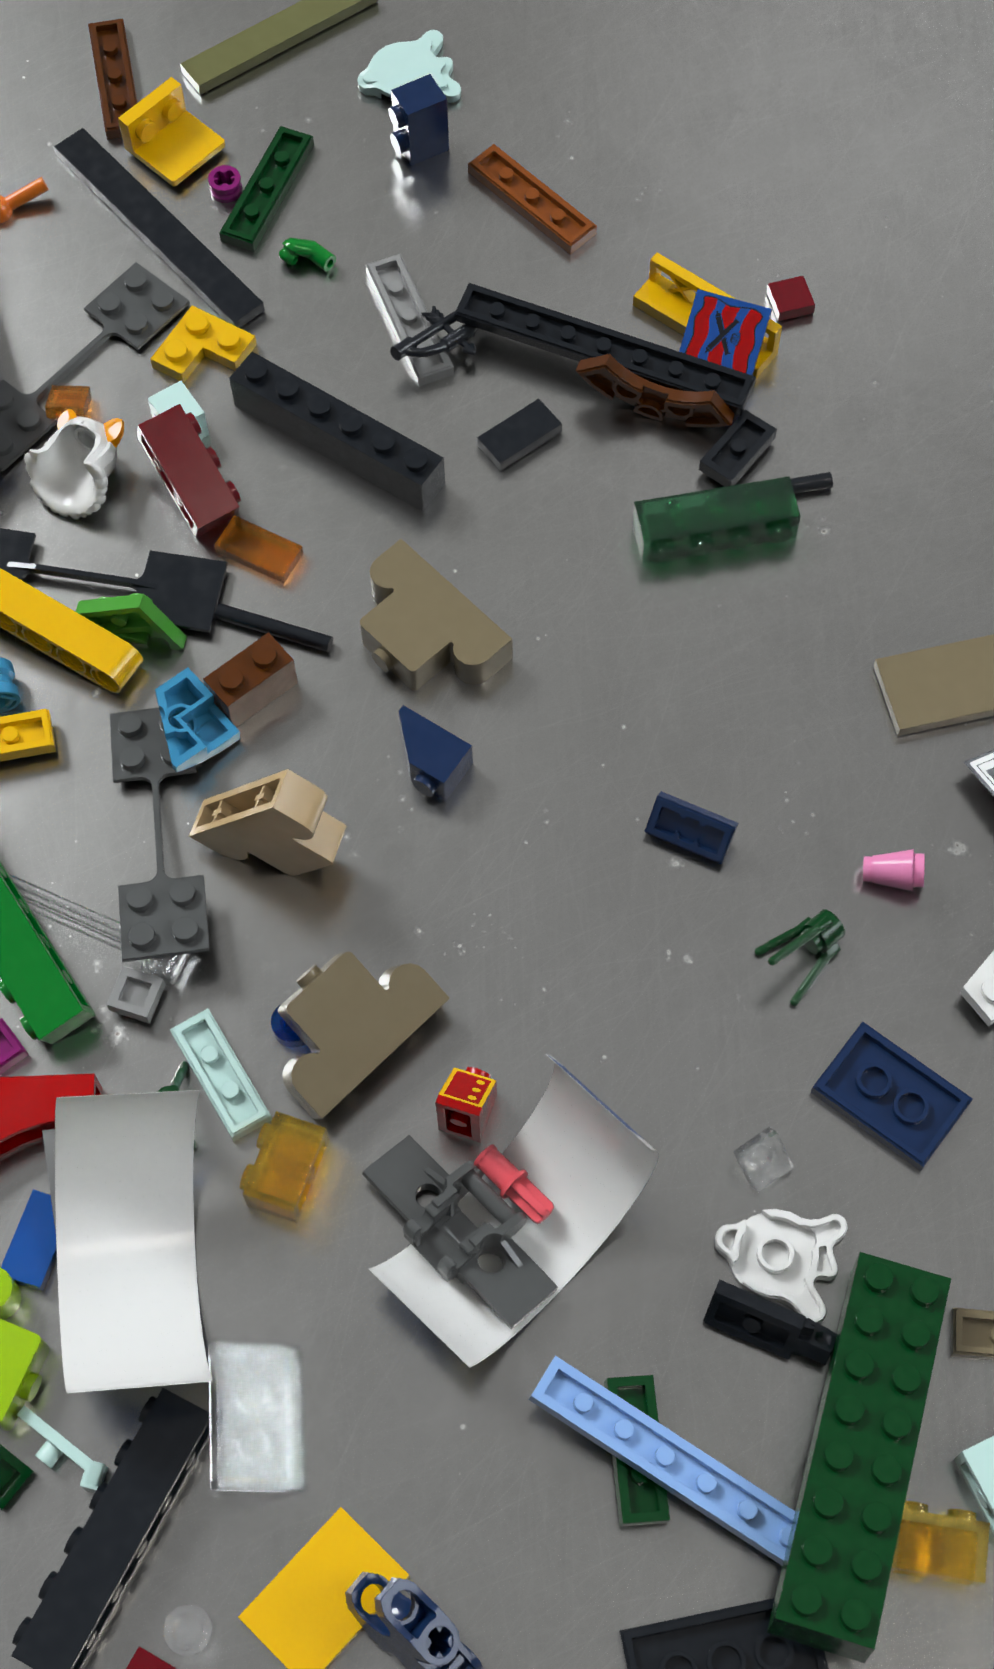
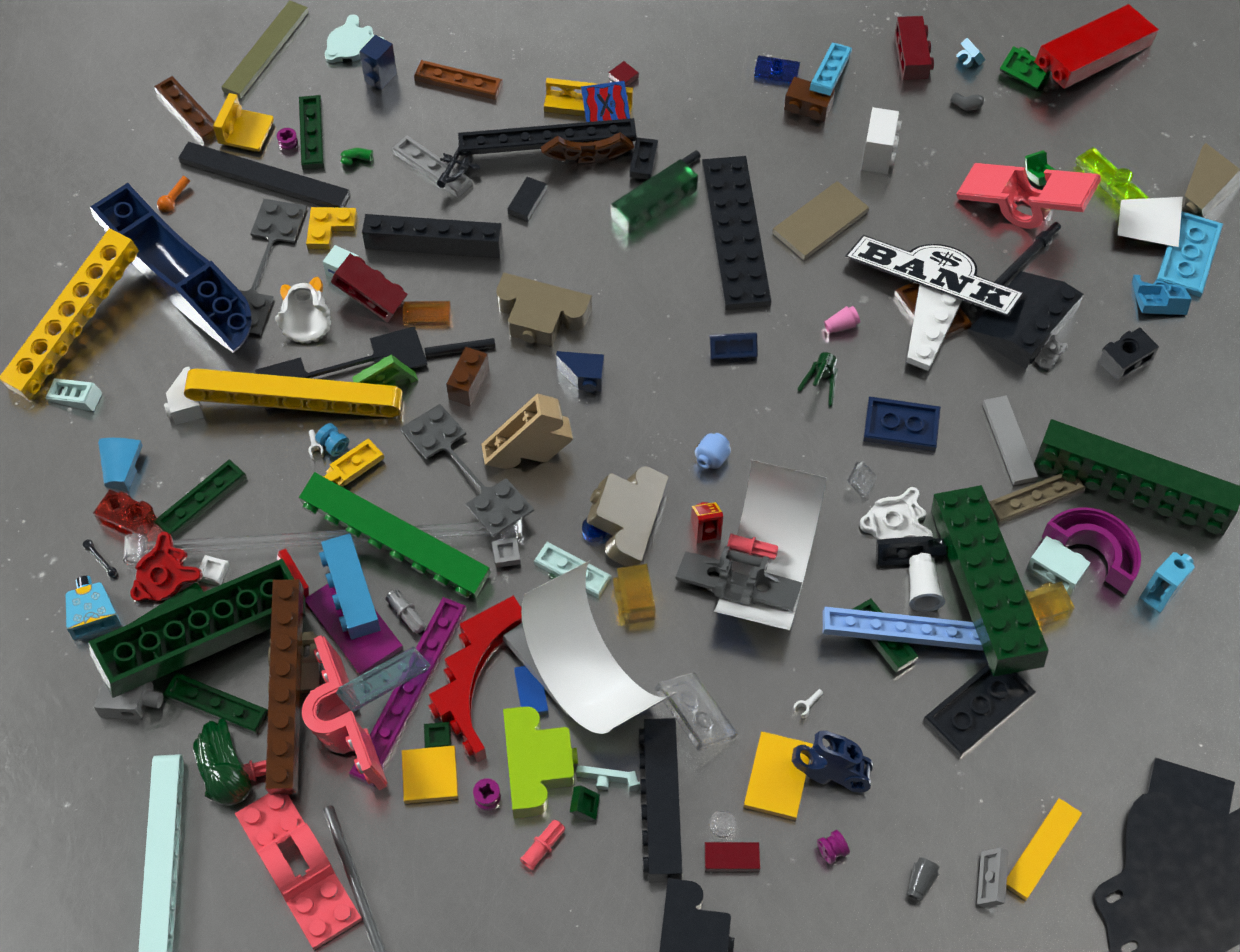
camera: 30 degrees left, 5 degrees down
clear orange tile [45,385,92,419] -> none
dark azure slope [155,667,240,772] -> none
none -> light blue head [694,433,731,469]
none -> black plate [702,156,771,310]
none -> white hand [794,689,823,719]
none -> white plant [909,553,945,612]

